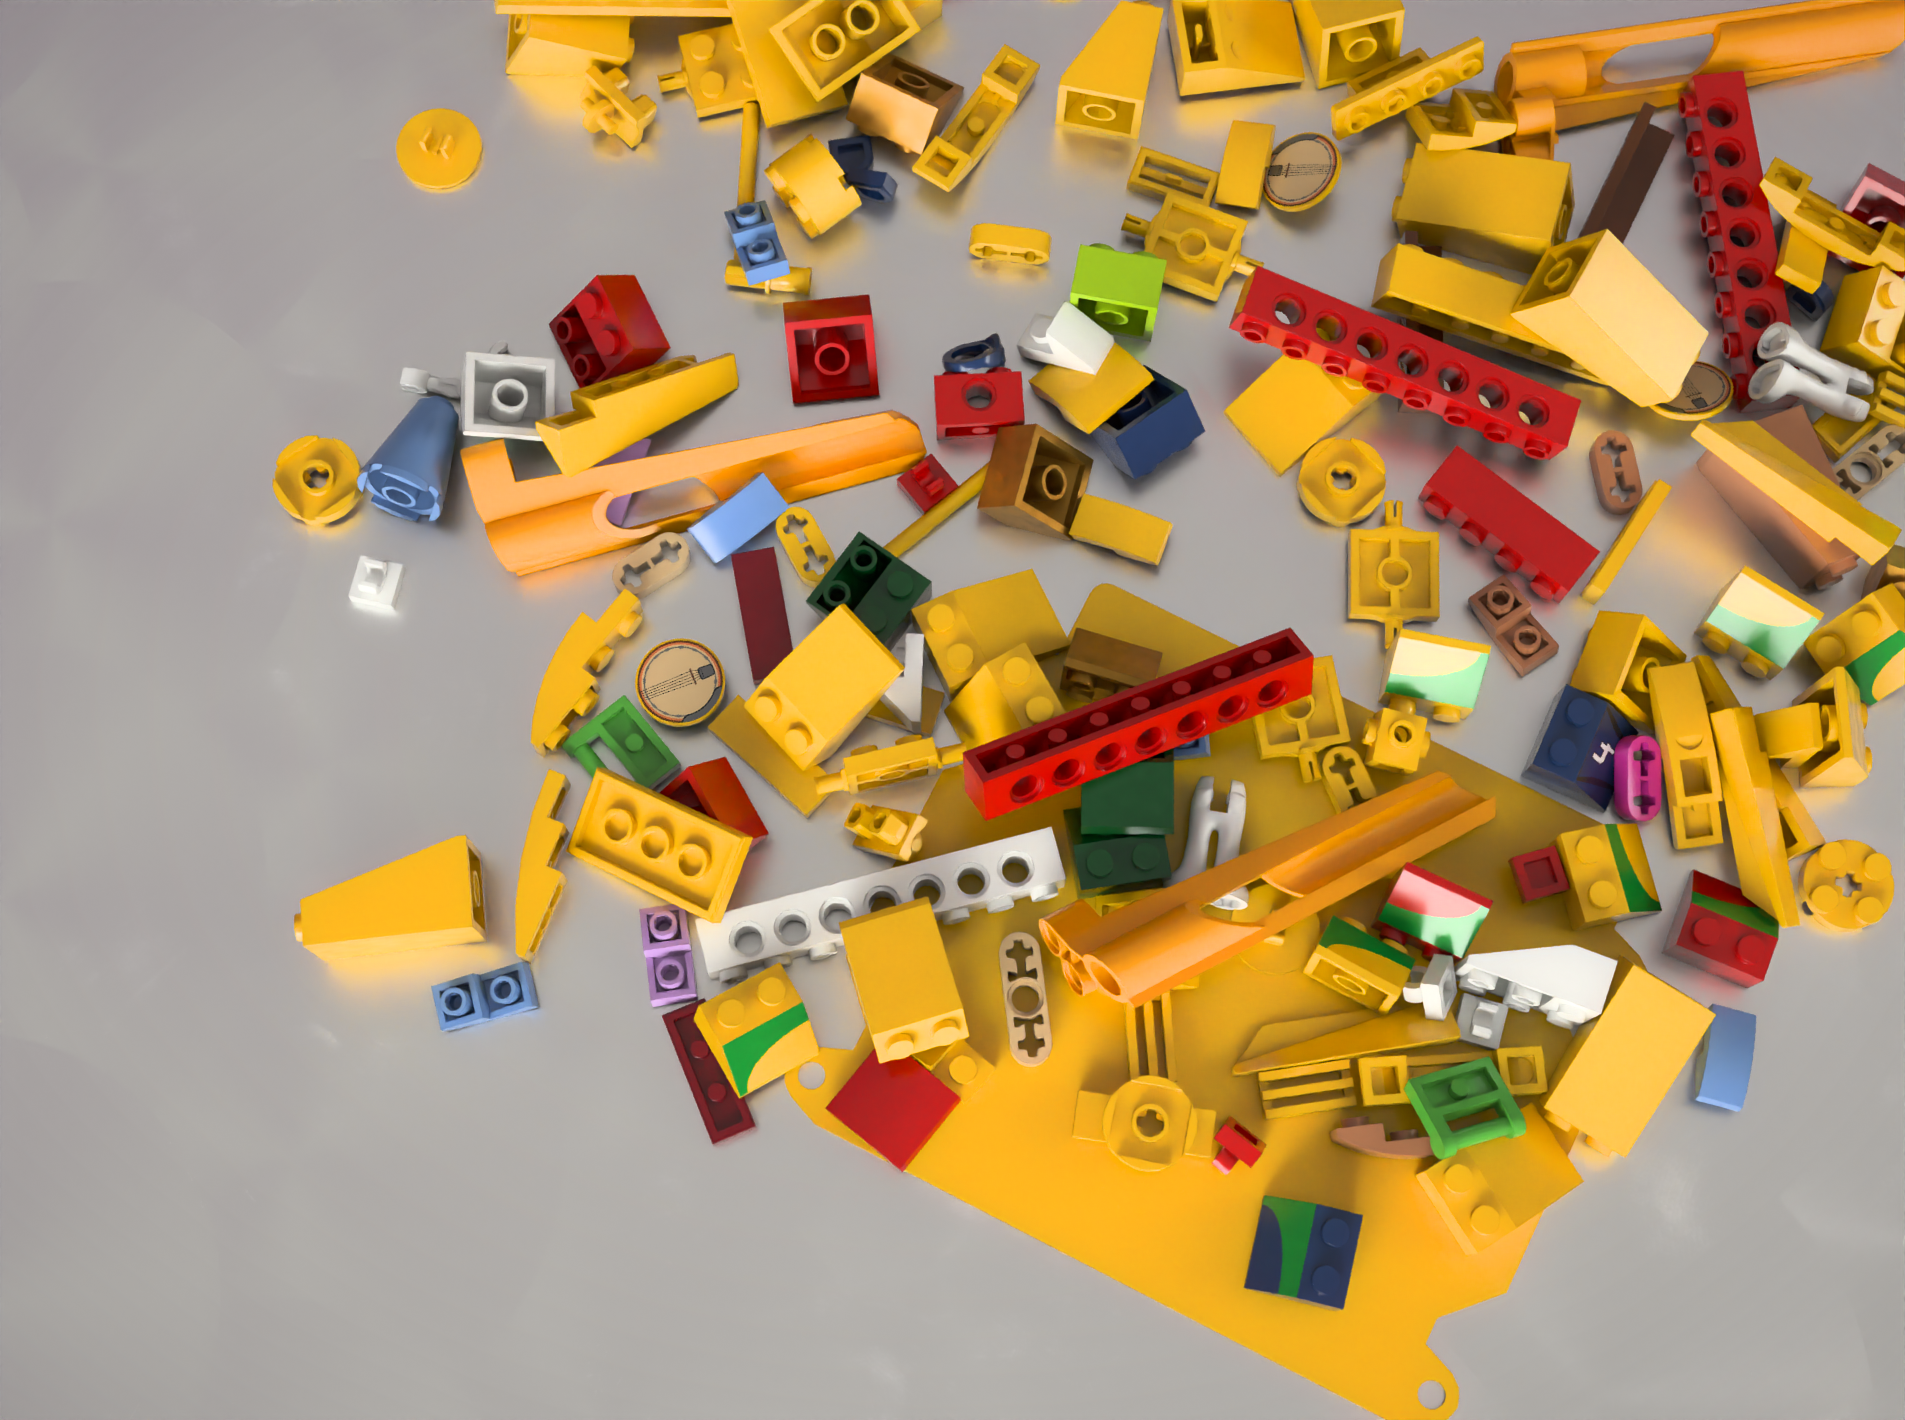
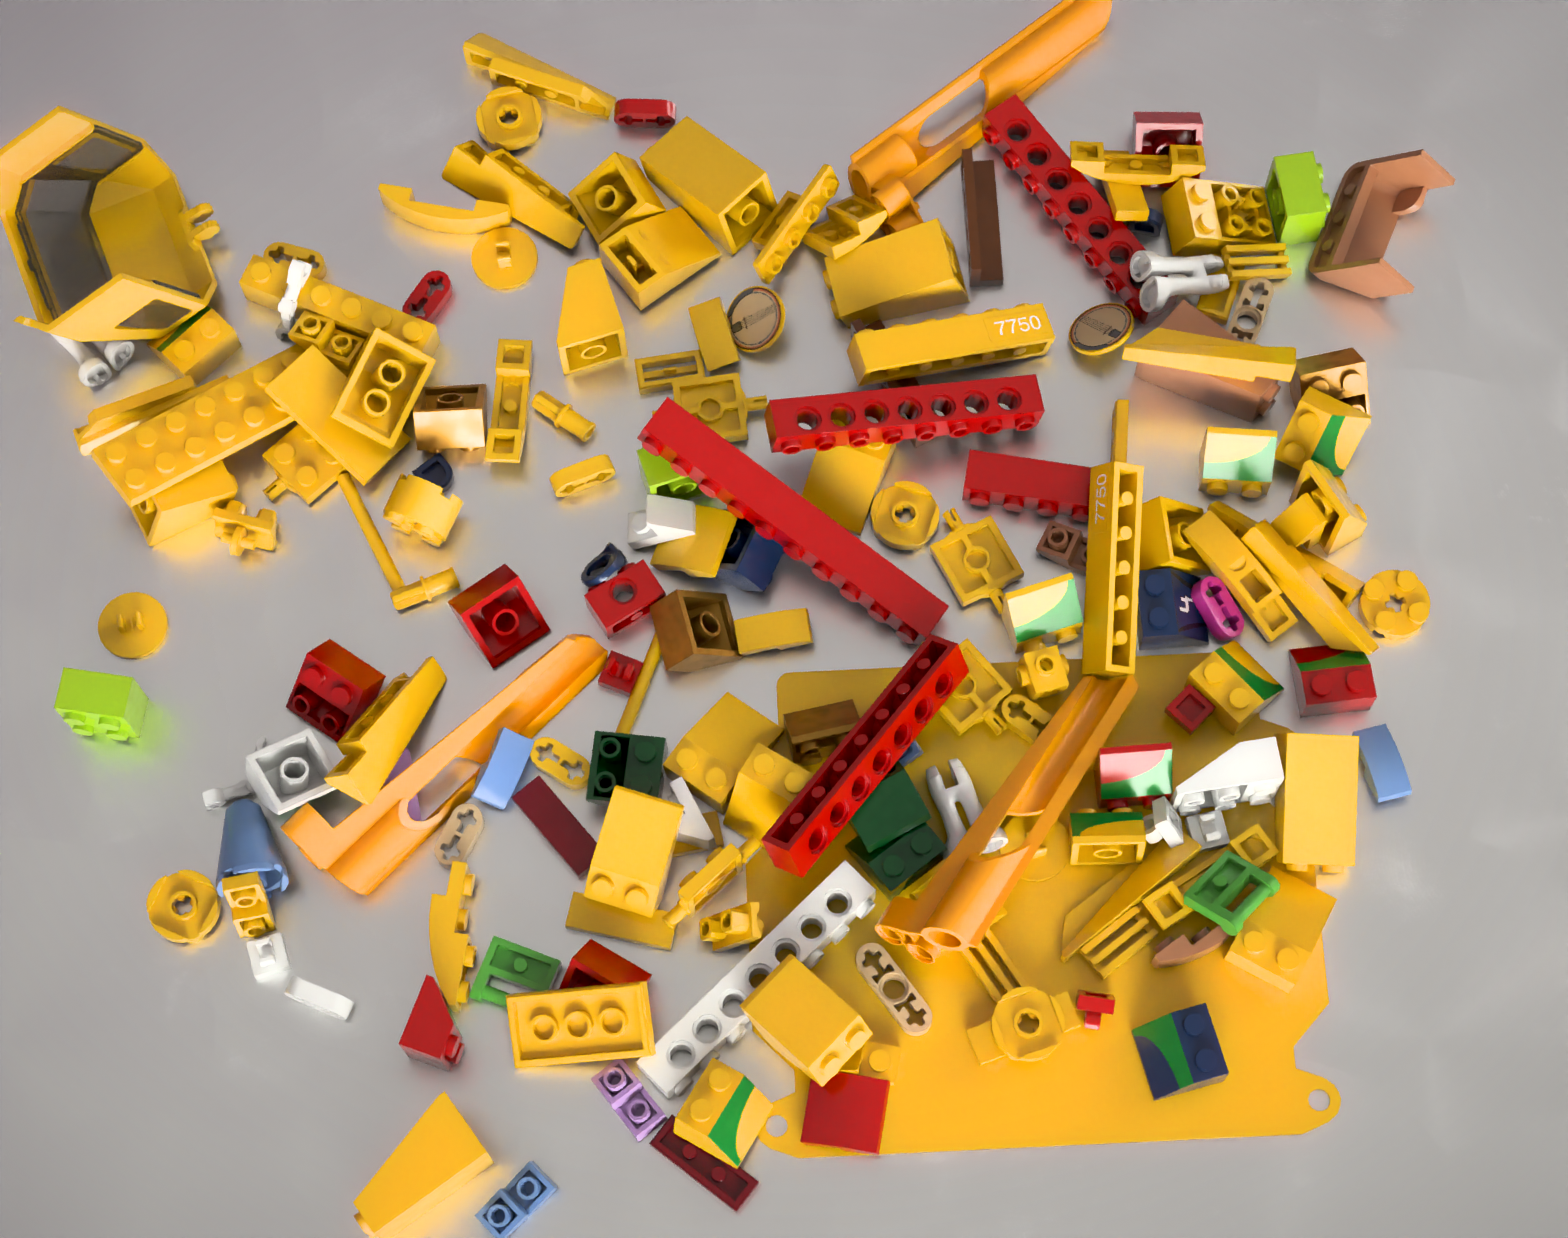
camera: 25 degrees left, 5 degrees down
yellow slope [515,769,571,964] -> none
piece [635,638,726,727] -> none
medium blue slope [724,200,791,286] -> none
dark blue tile [846,167,898,203] -> none
yellow slope [1510,229,1709,408] -> none
nougat beam [1589,430,1642,515] -> none
none -> lime brick [54,667,149,741]
none -> yellow slope [222,871,276,938]
none -> white beam [284,976,354,1020]
none -> red slope [399,975,465,1072]
none -> yellow axle [531,390,596,442]
none -> red brick [637,397,949,646]
none -> yellow brick [1082,461,1144,678]

